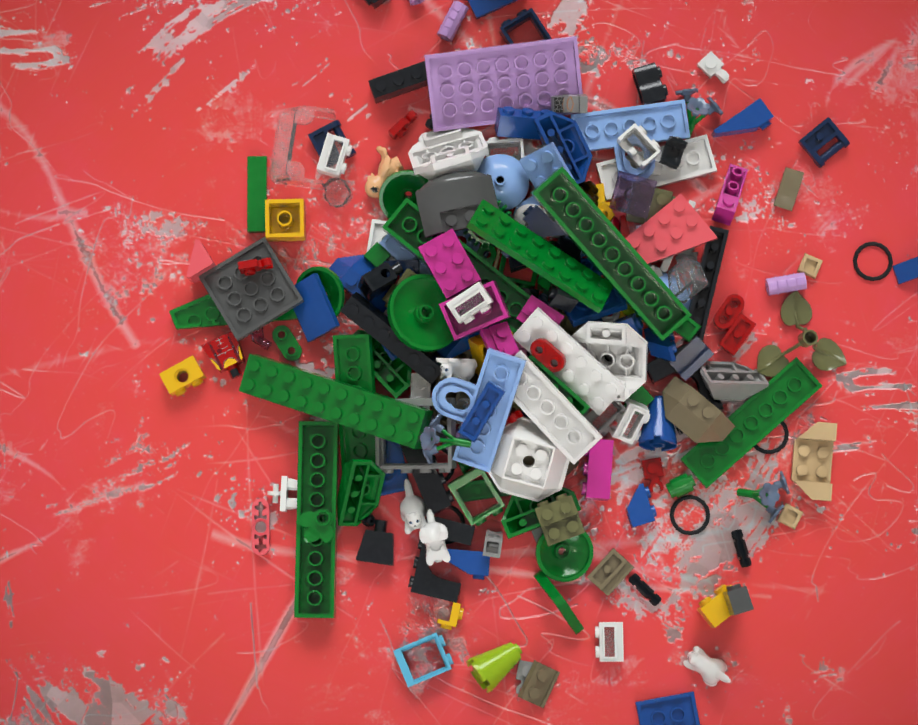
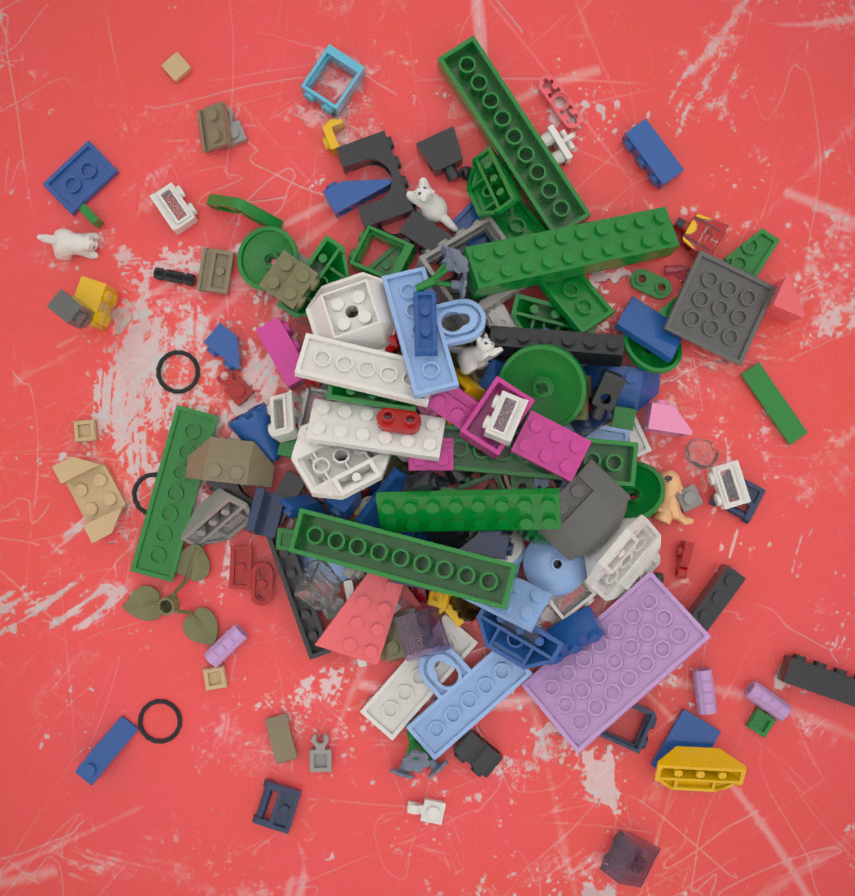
camera: 140 degrees right, 5 degrees up
yellow brick [159,355,206,397] -> none
red plate [238,258,273,276] -> none
yellow brick [265,199,306,242] -> none
clear windscreen [269,105,336,190] -> none
green plate [296,508,334,543] -> none
white animal [419,509,451,566] -> none
lime cone [466,642,522,693] -> none
light grey leg [482,529,503,558] -> none
light grey leg [551,94,588,113] -> none
white window [617,123,661,170] -> none
black bracket [659,136,688,170] -> none
green brick [665,473,696,498] -> none
blue slope [712,98,774,138] -> none
dark pink slope [712,164,748,226] -> none
black axle [731,529,752,568] -> none
sand blue plant [737,471,790,524] -> none
none -> green tile [79,203,105,228]
none -> light grey plate [309,733,332,772]
none -> blue brick [622,118,684,190]
none -> bright pink slope [641,400,692,437]
none -> light grey plate [675,484,703,513]

